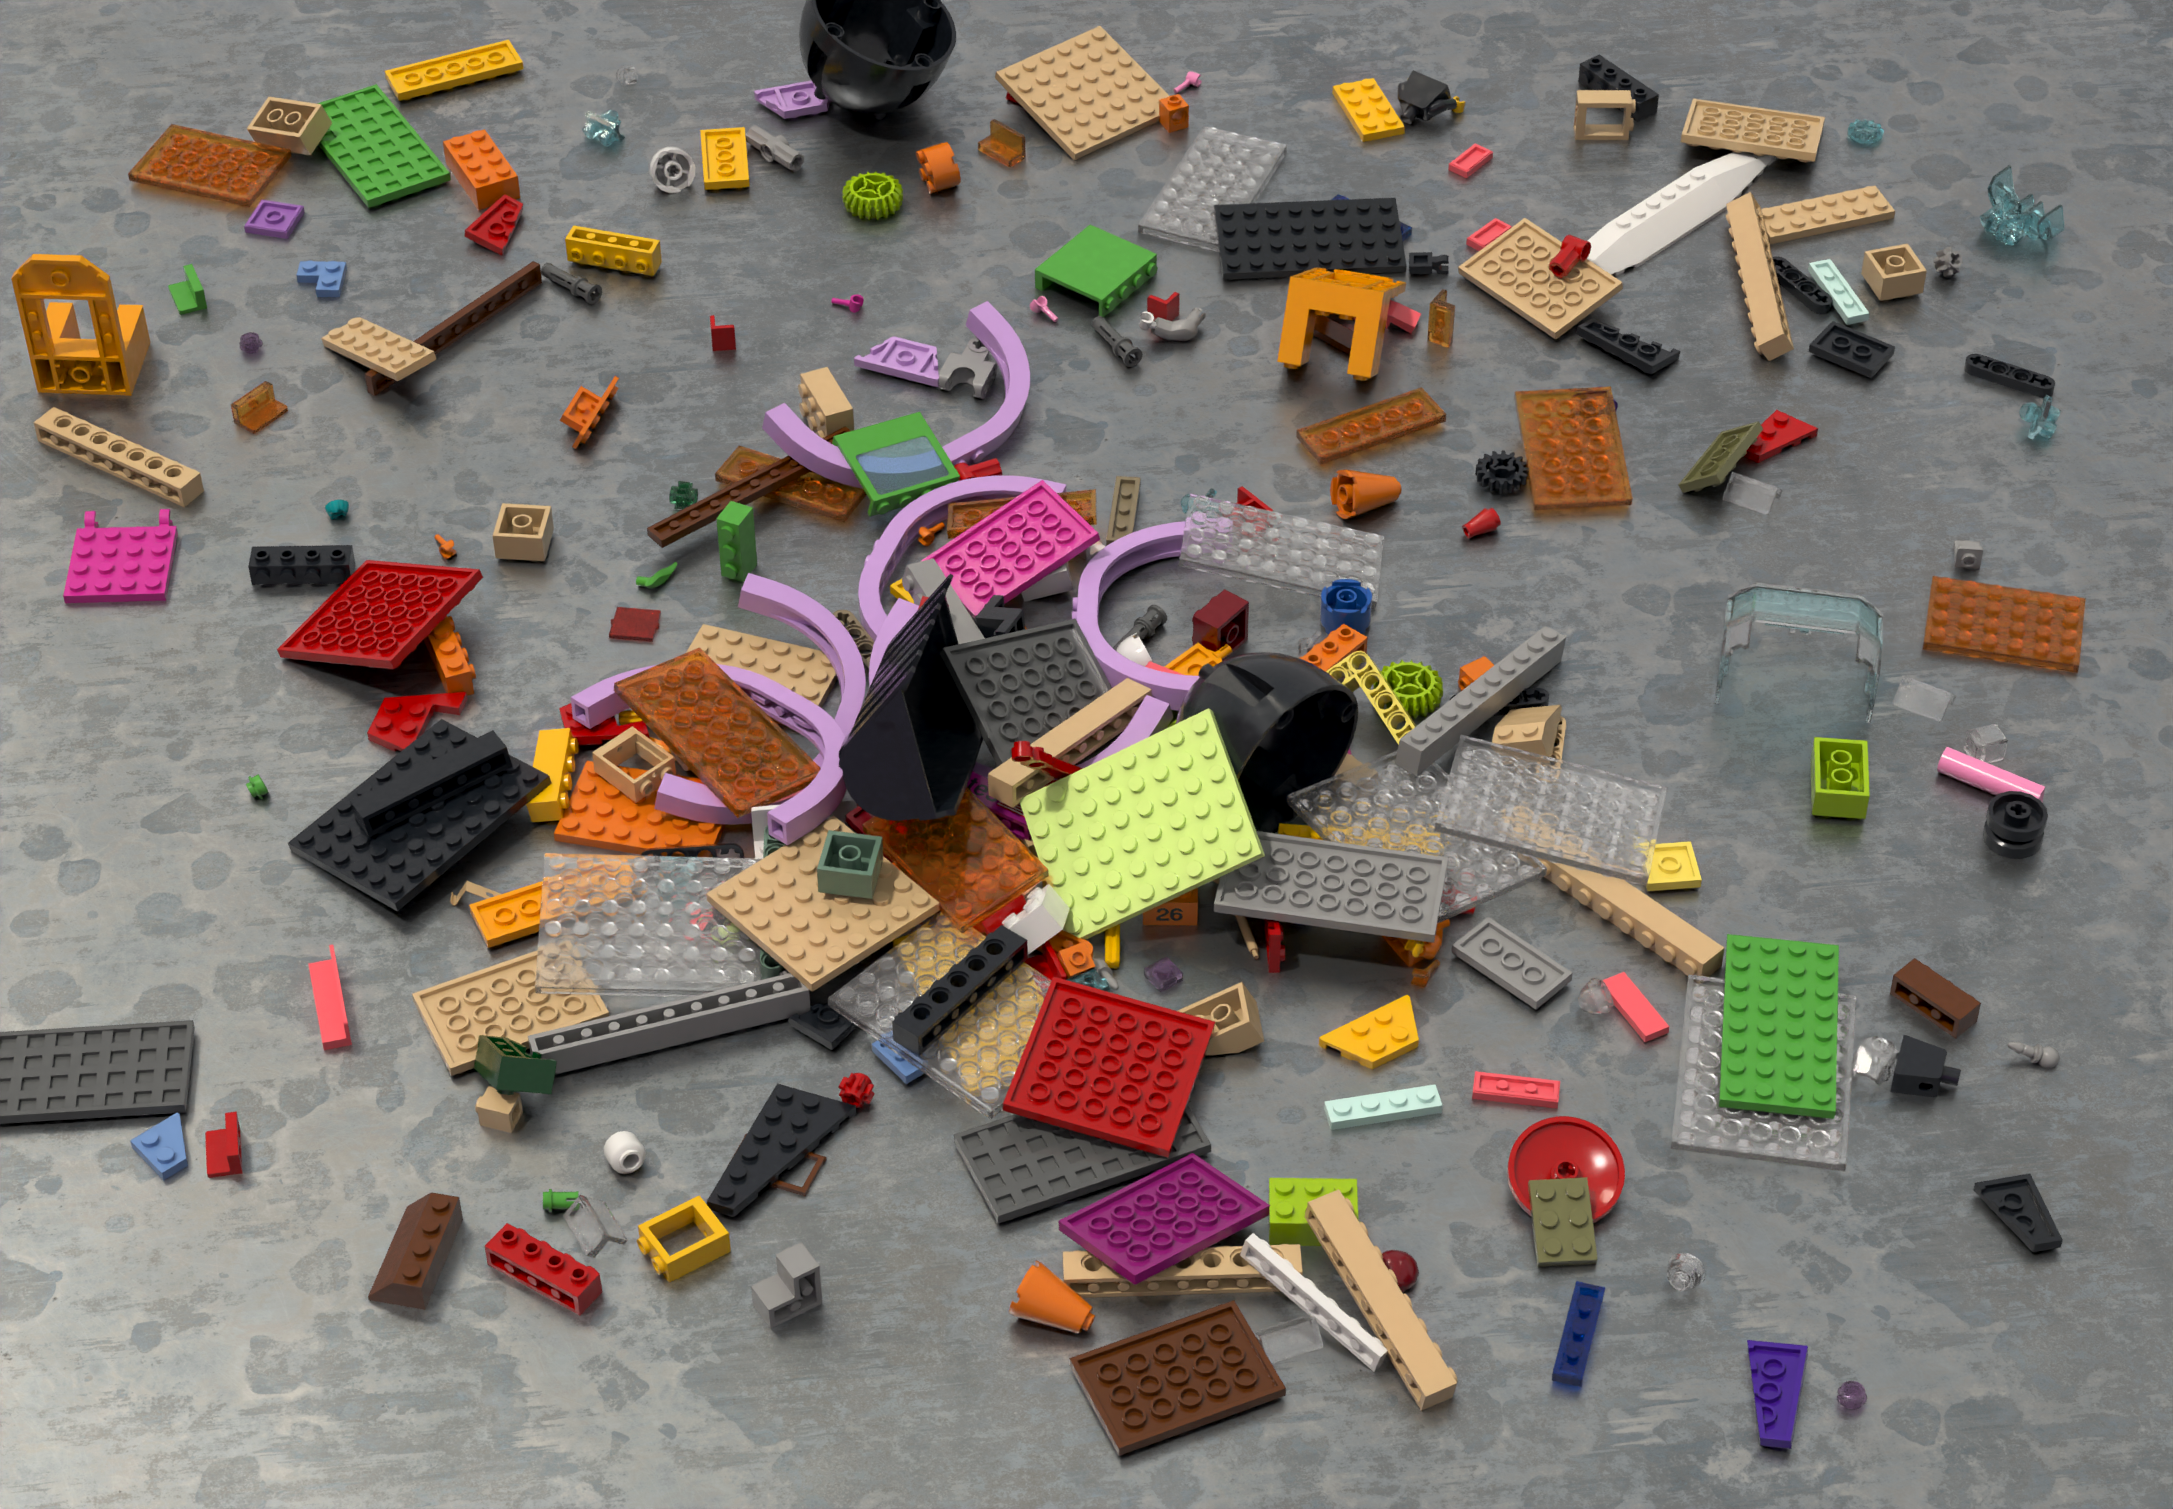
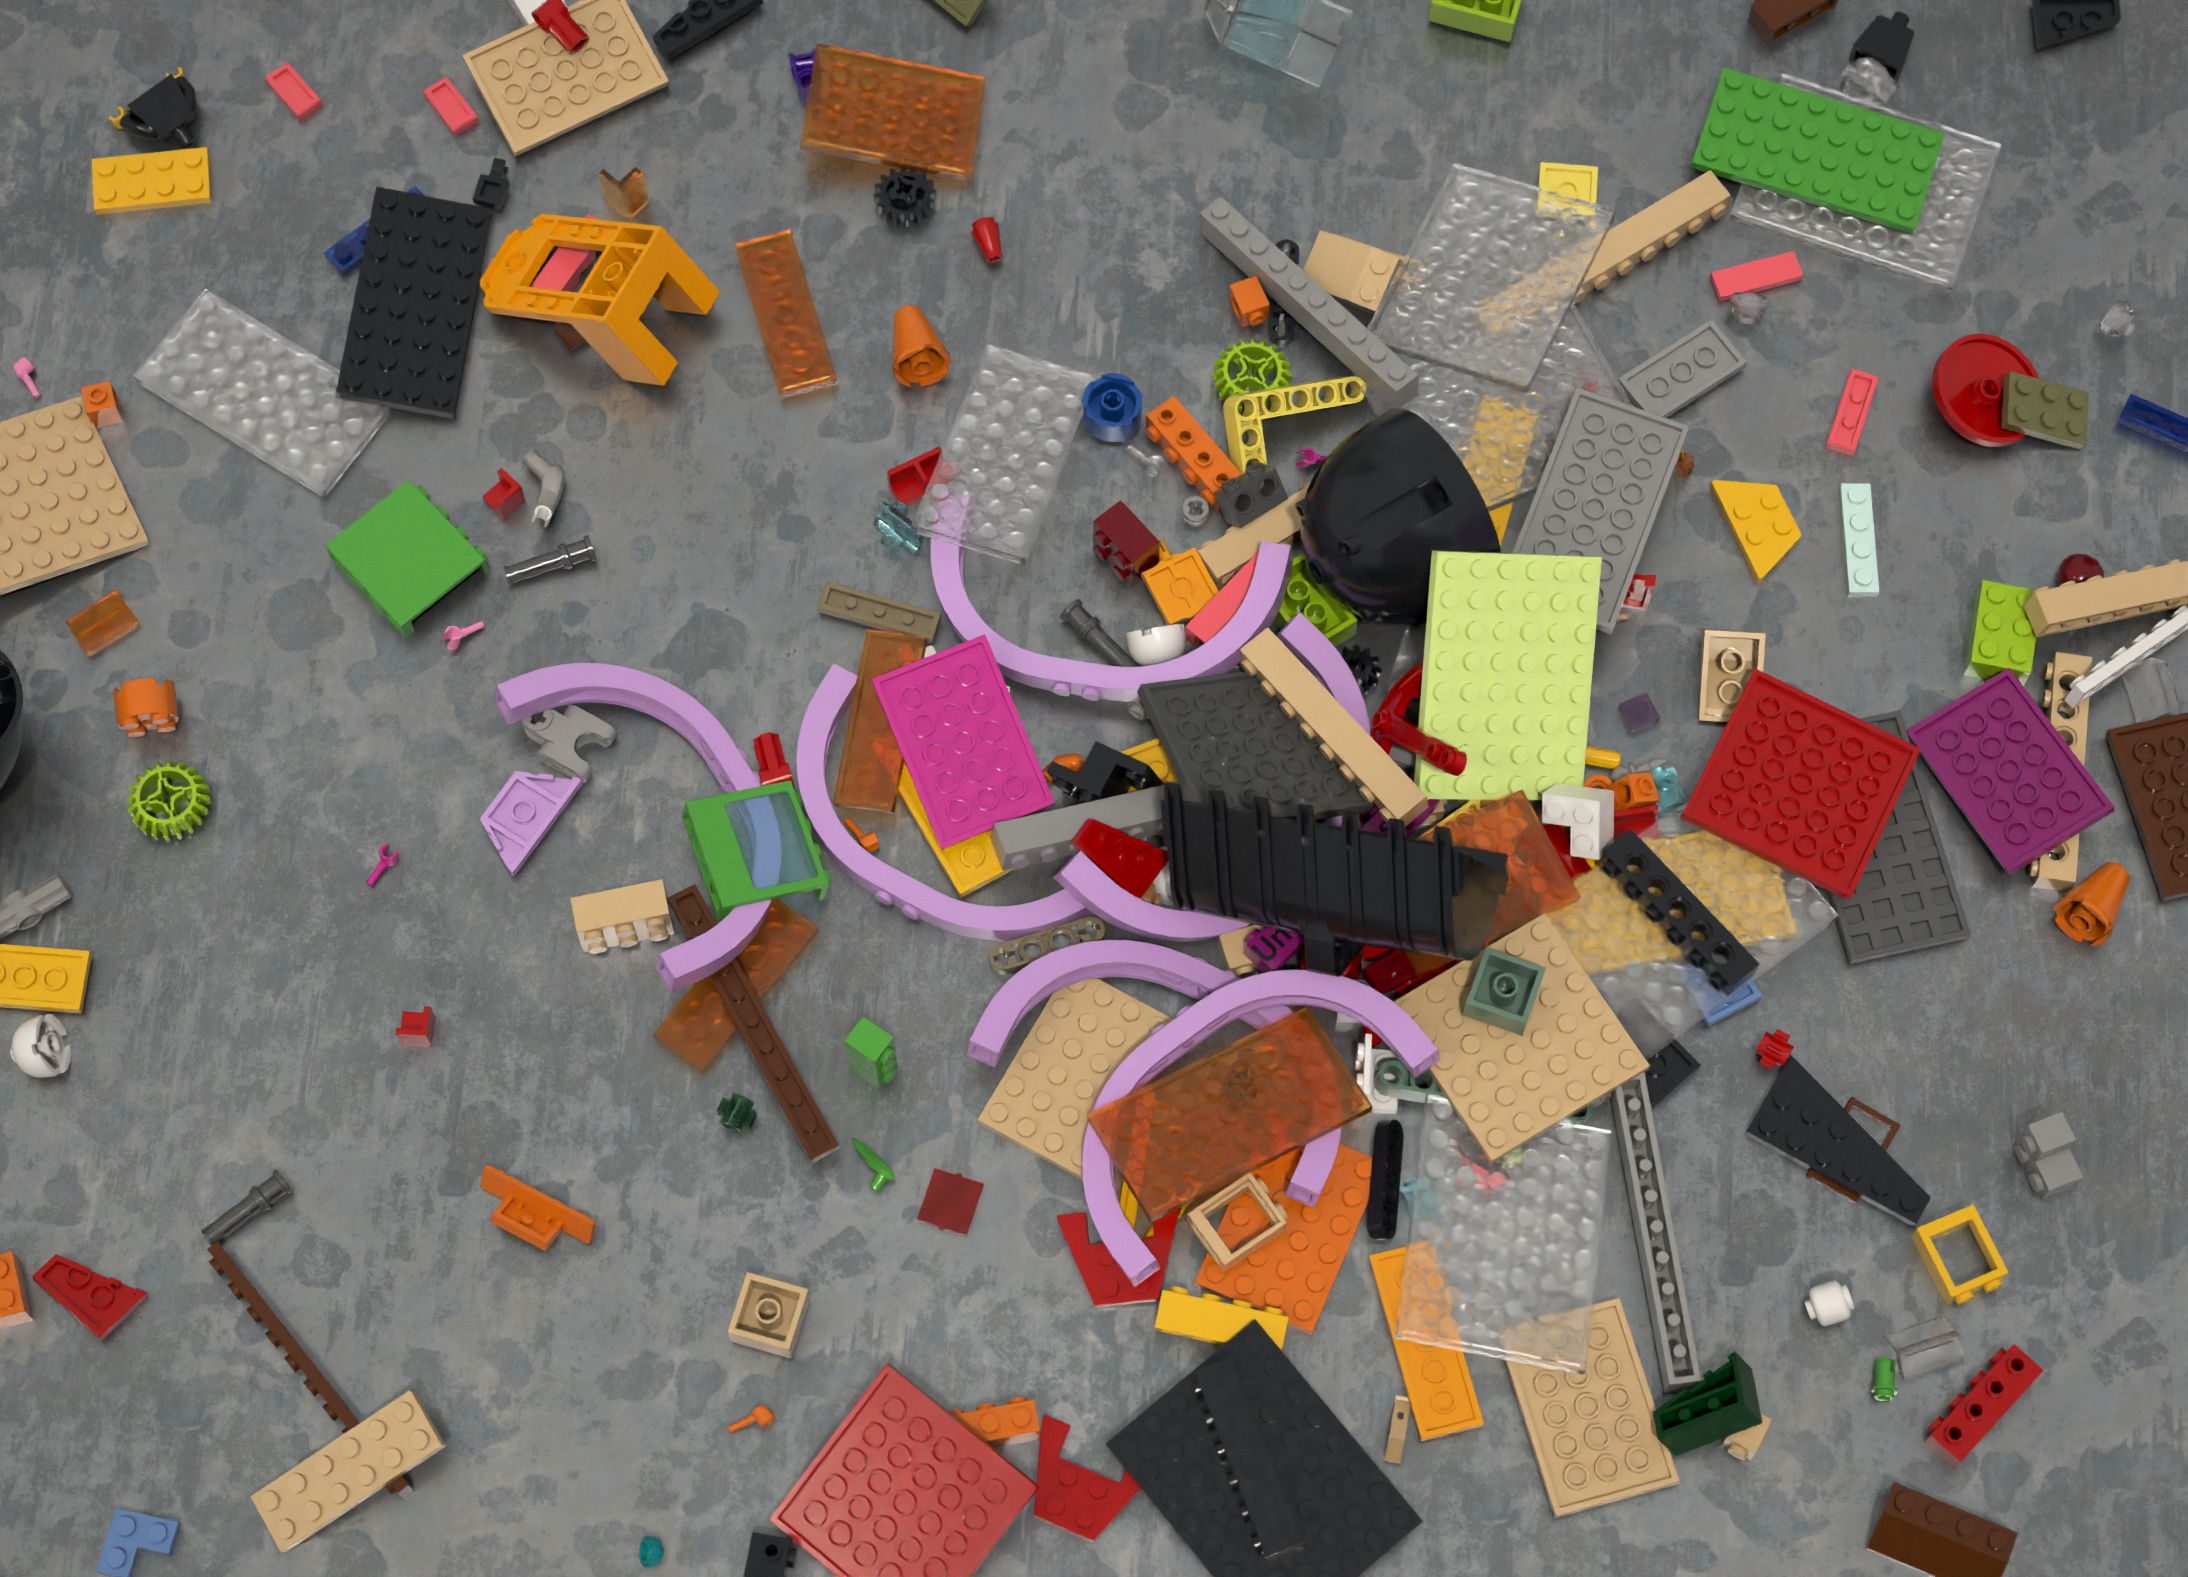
camera: 80 degrees left, 25 degrees up
yellow brick [565,225,662,276] -> none

